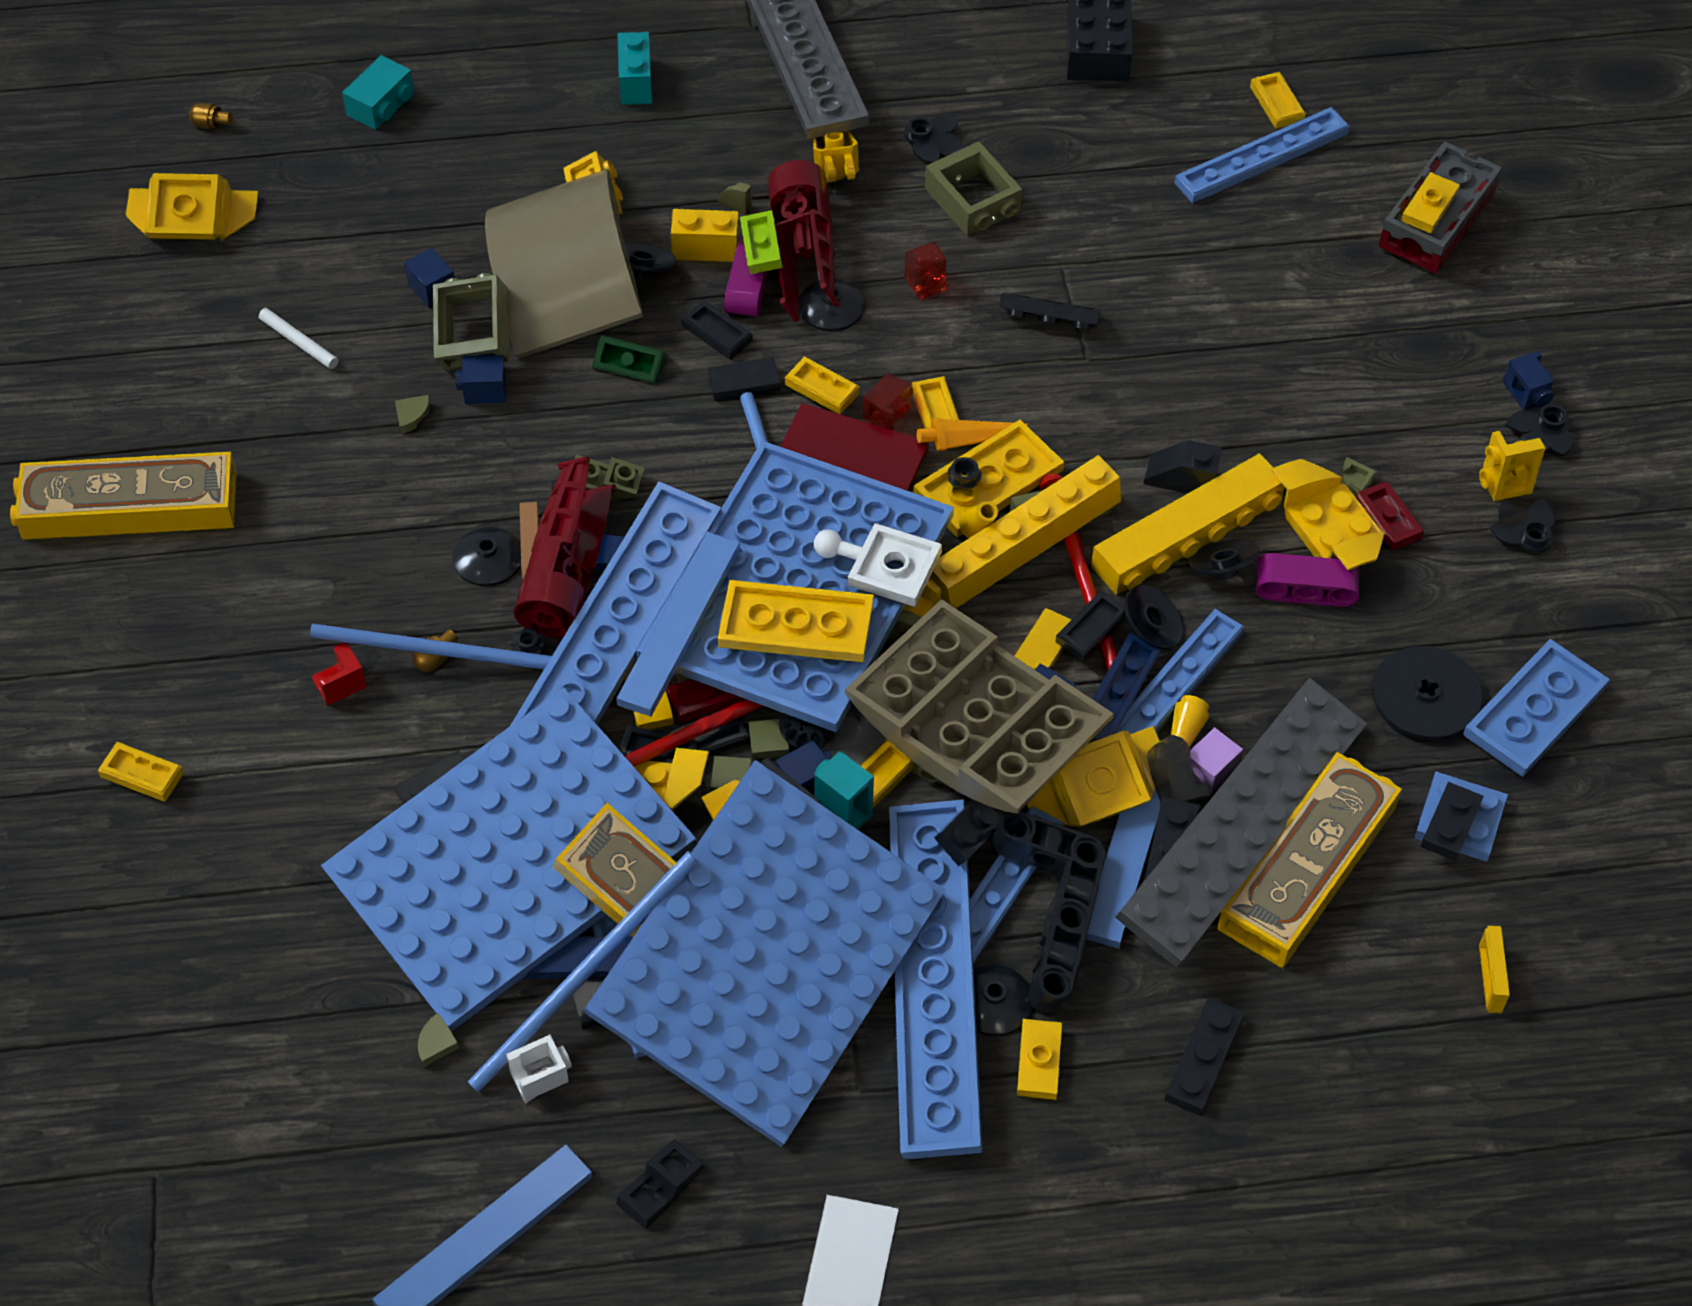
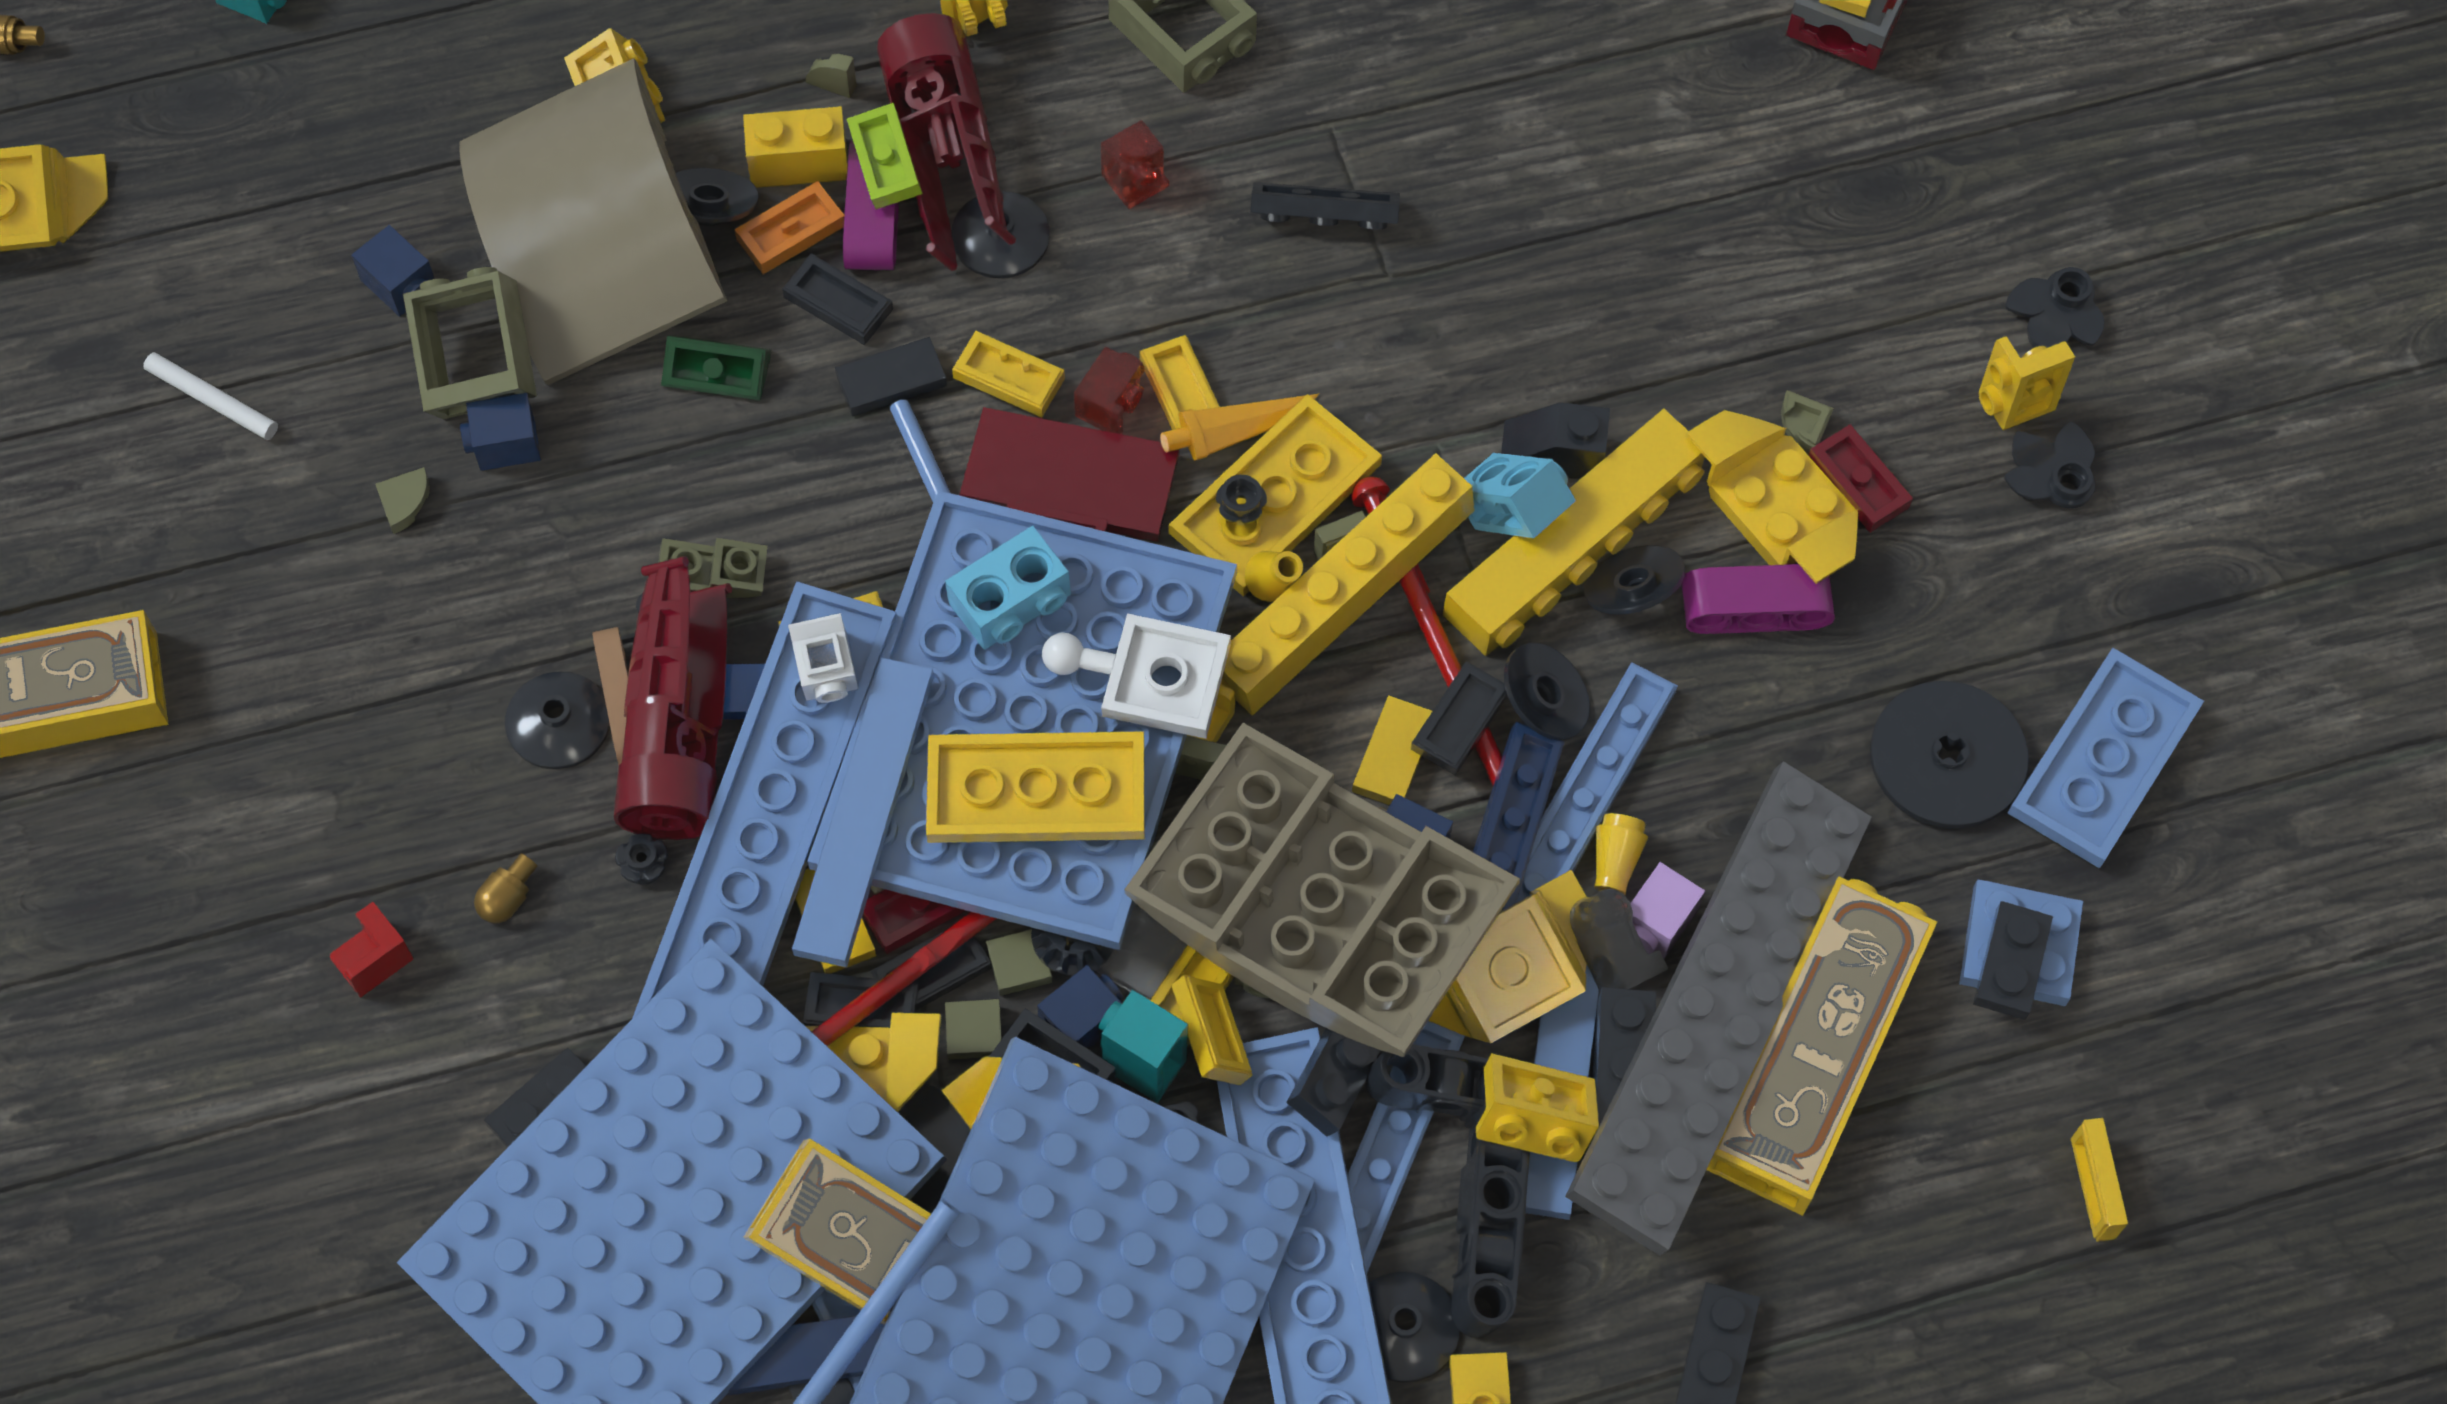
camera: 10 degrees left, 10 degrees up
yellow plate [98,742,184,802] -> none
medium blue piece [310,623,552,669] -> none
dark blue brick [1503,350,1554,410] -> none
none -> orange plate [735,181,845,274]
none -> white window [788,613,858,703]
none -> medium azure brick [945,525,1071,650]
none -> yellow tile [1171,975,1253,1085]
none -> medium azure brick [1464,453,1576,538]
none -> yellow bracket [1476,1054,1599,1162]

